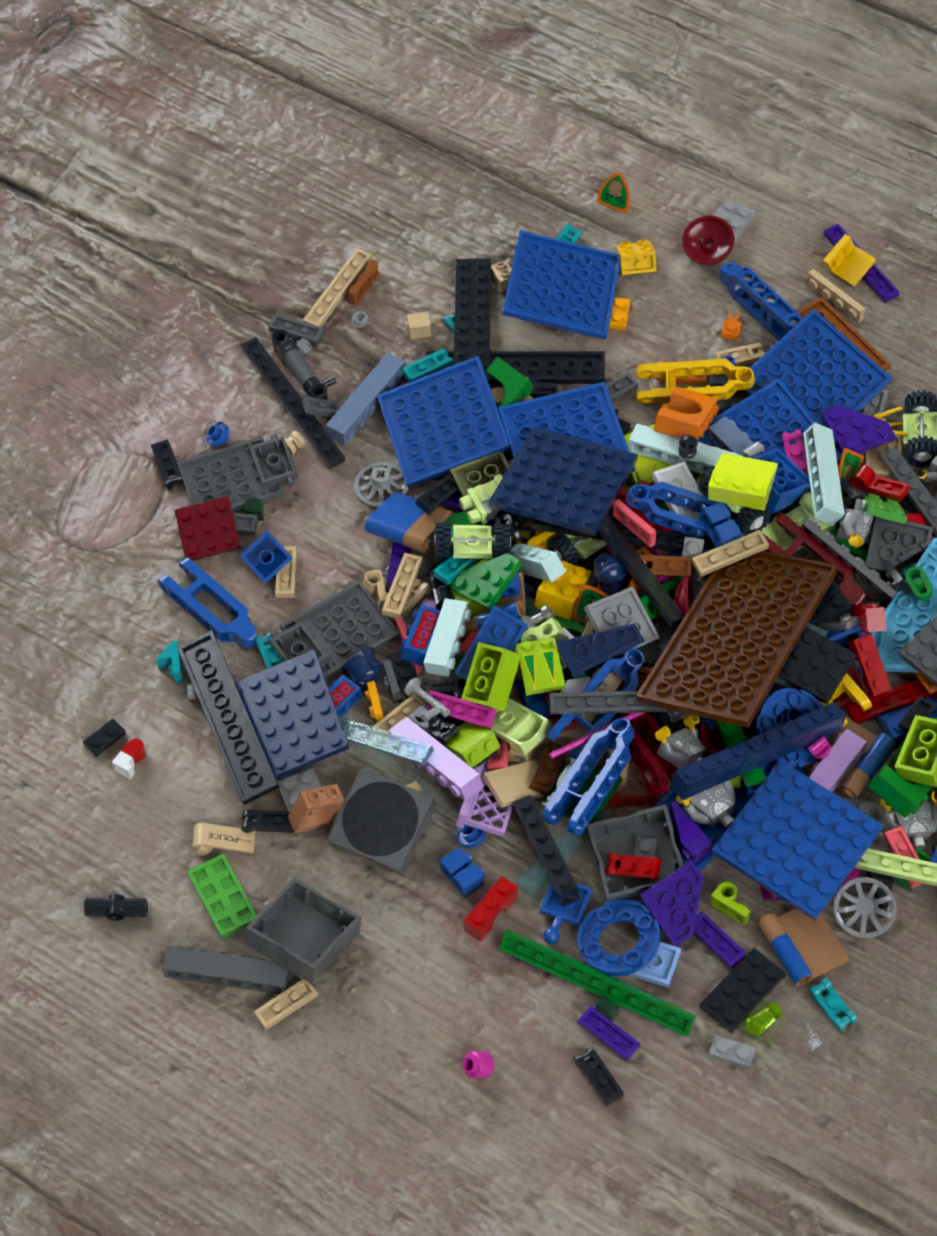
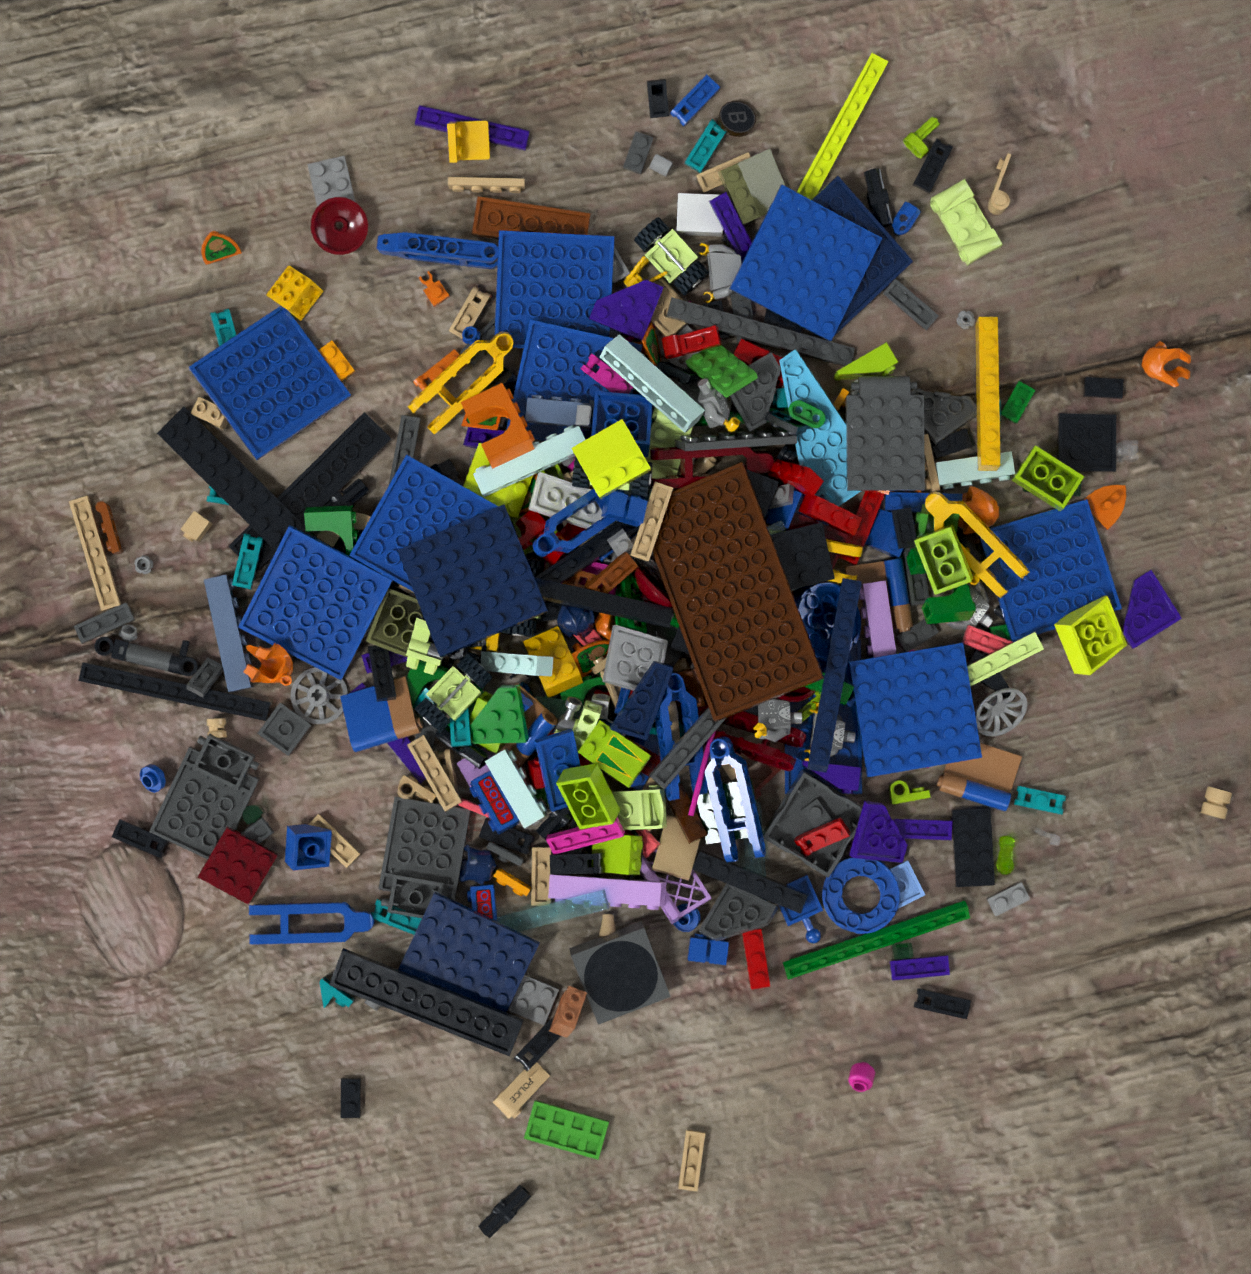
camera: 50 degrees left, 30 degrees up
leg [112,739,146,780] -> none
dark grey brick [162,945,291,994] -> none
dark grey tile [244,877,362,984] -> none
light grey piece [405,678,450,722] -> none
white sticker [560,677,591,693] -> none
coral tile [613,499,656,547] -> none
black wheel [678,435,698,459] -> none
dark pink plate [807,735,831,759] -> none
none -> orange piece [243,643,293,686]
none -> dark grey plate [257,702,312,756]
none -> dark grey plate [698,883,778,941]

